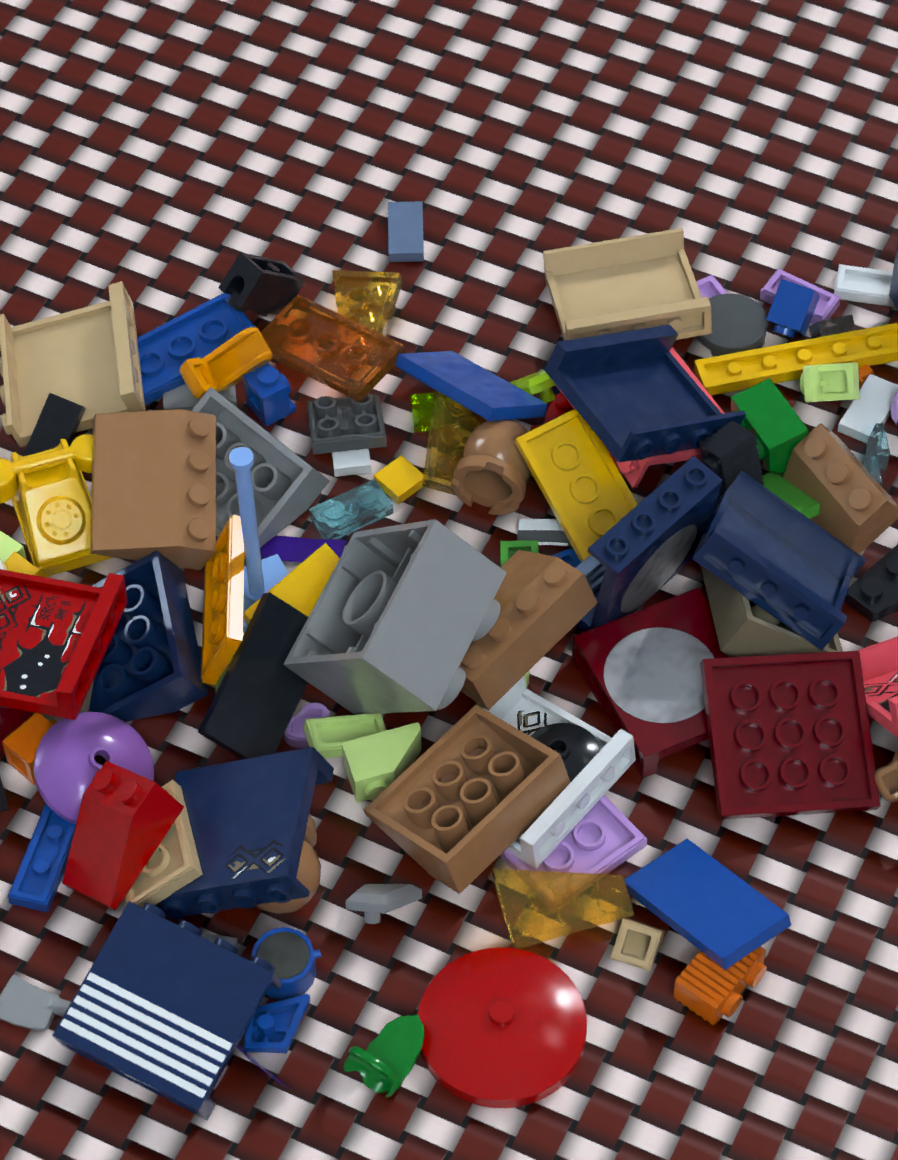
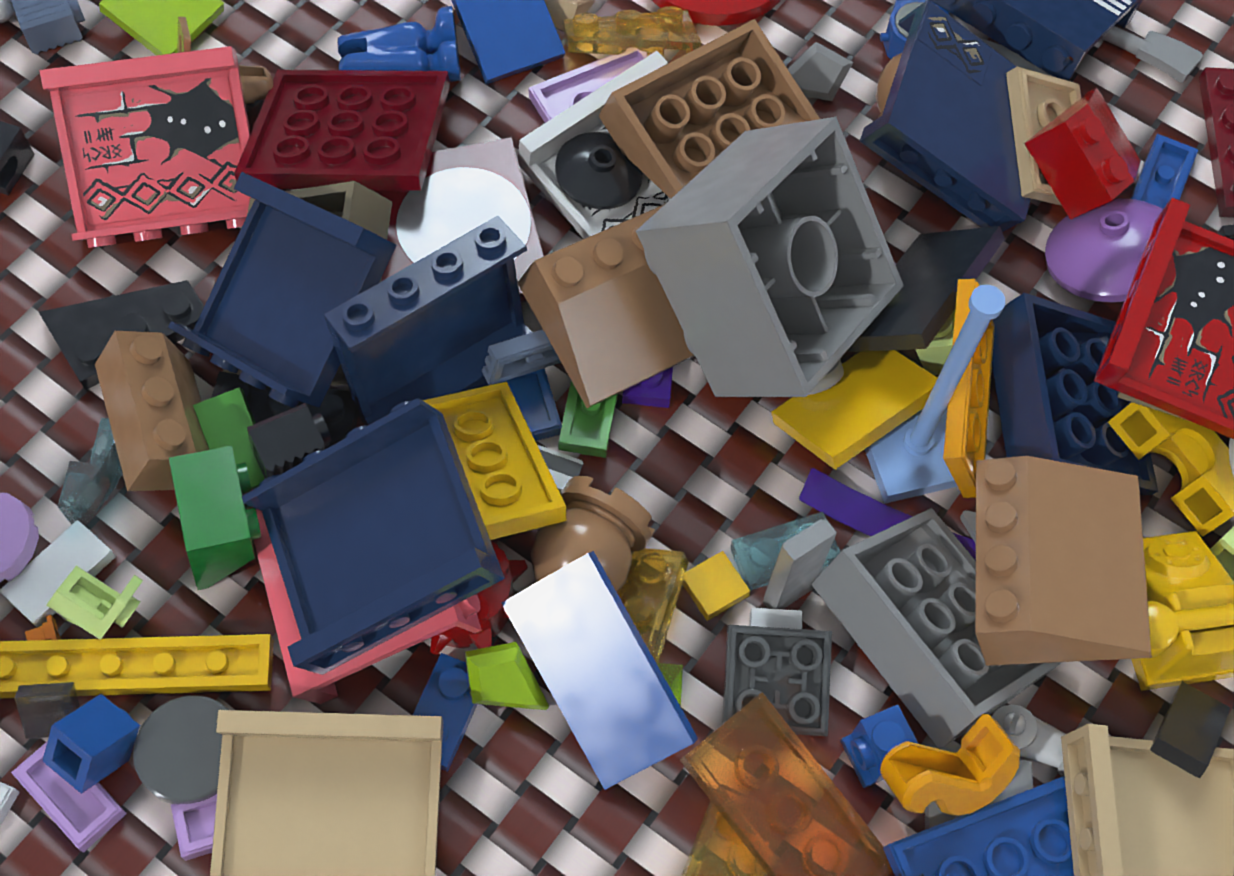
camera: 175 degrees left, 10 degrees up
none -> blue piece [337,6,461,82]
none -> light grey tile [763,518,837,609]

